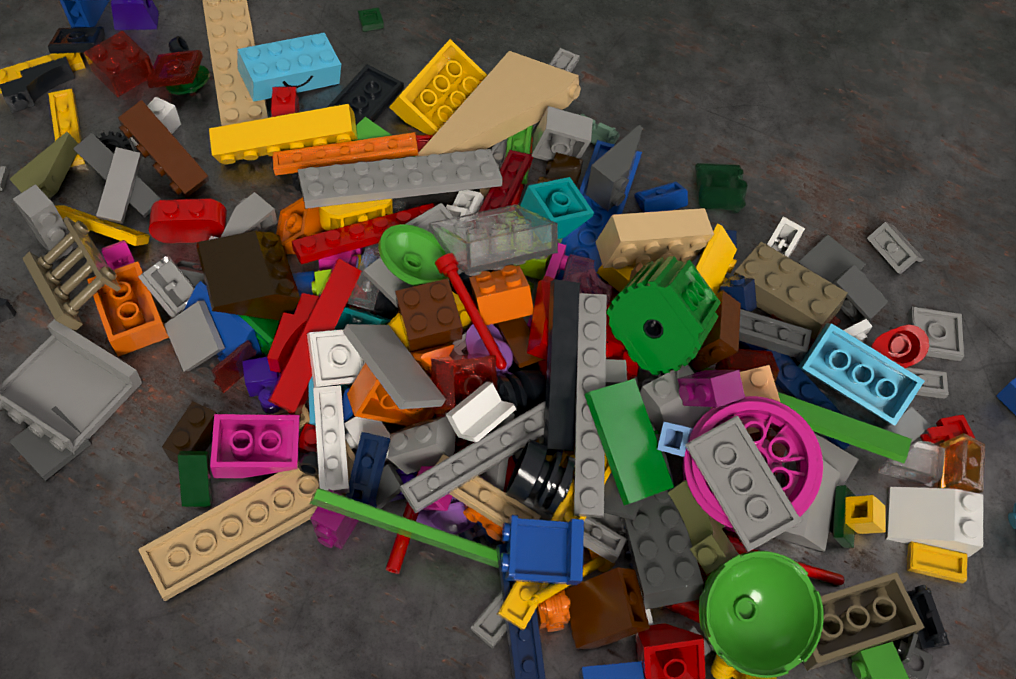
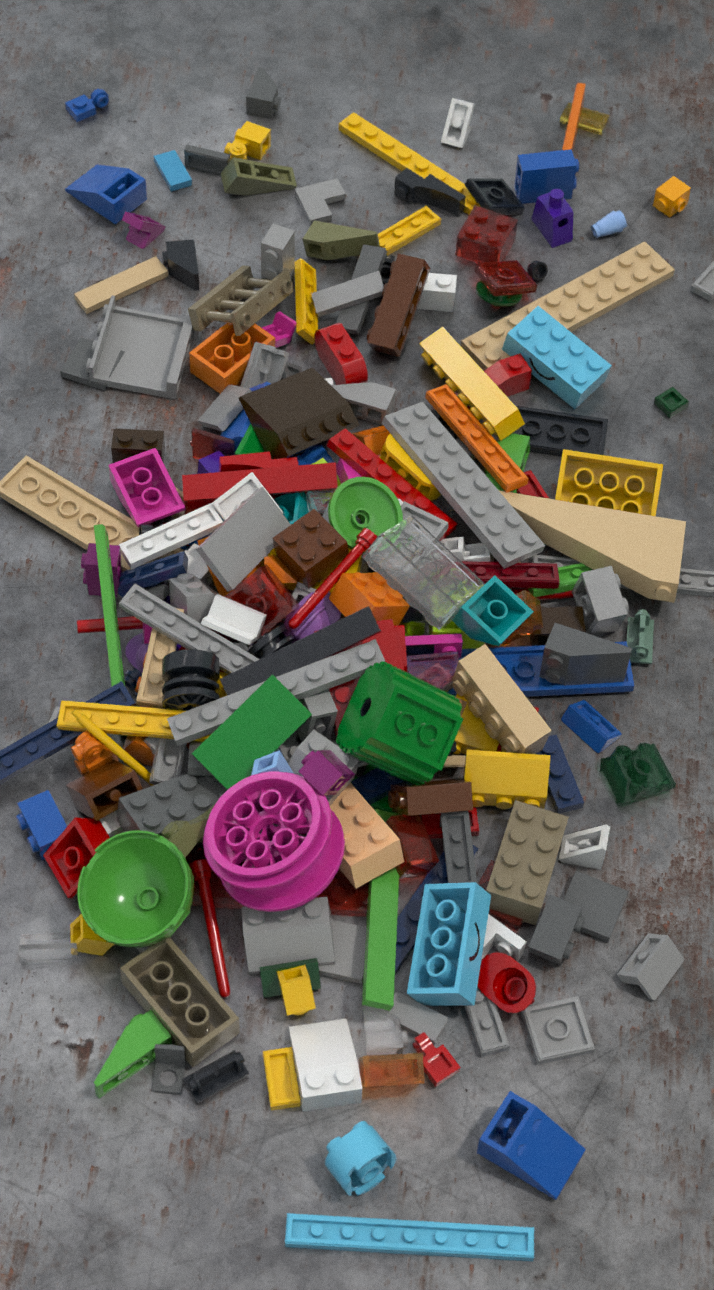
camera: 70 degrees right, 5 degrees down
dark green tile [178,451,212,507] -> none
blue panel [500,515,584,585] -> none
light grey tile [685,415,802,552] -> none
dark blue brick [720,275,757,312] -> none

